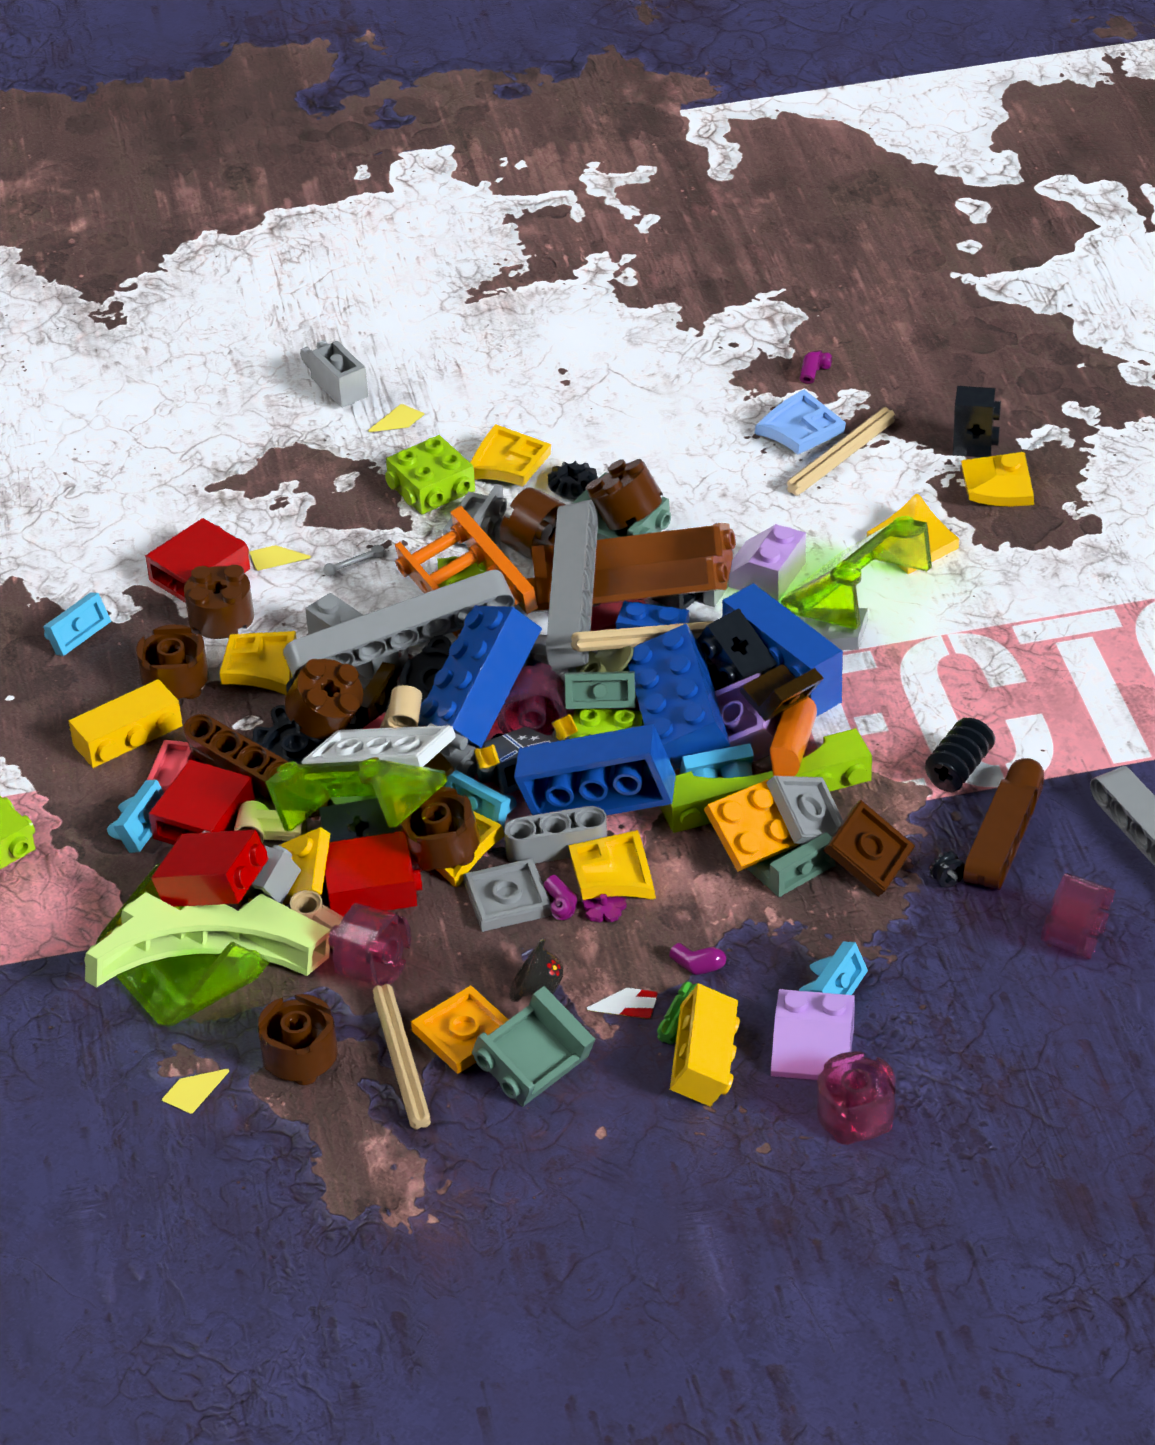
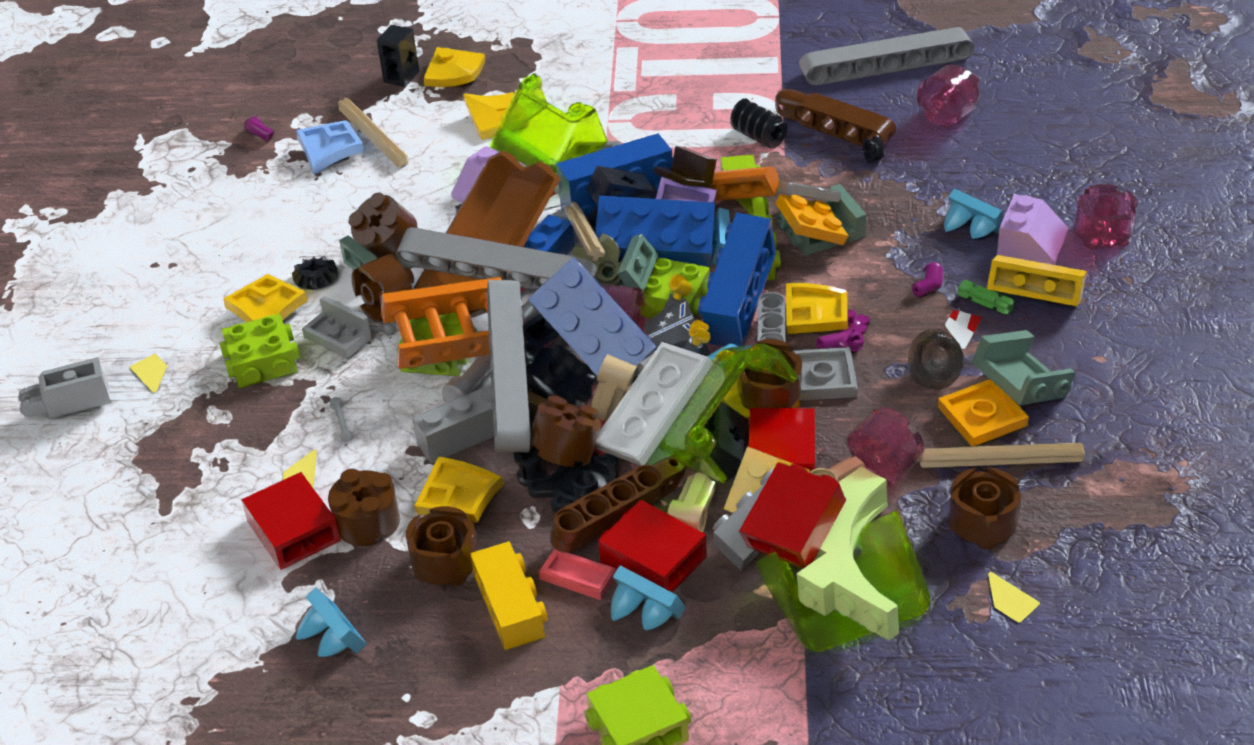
camera: 75 degrees left, 0 degrees up
reddish brown tile [823,800,915,897] -> none

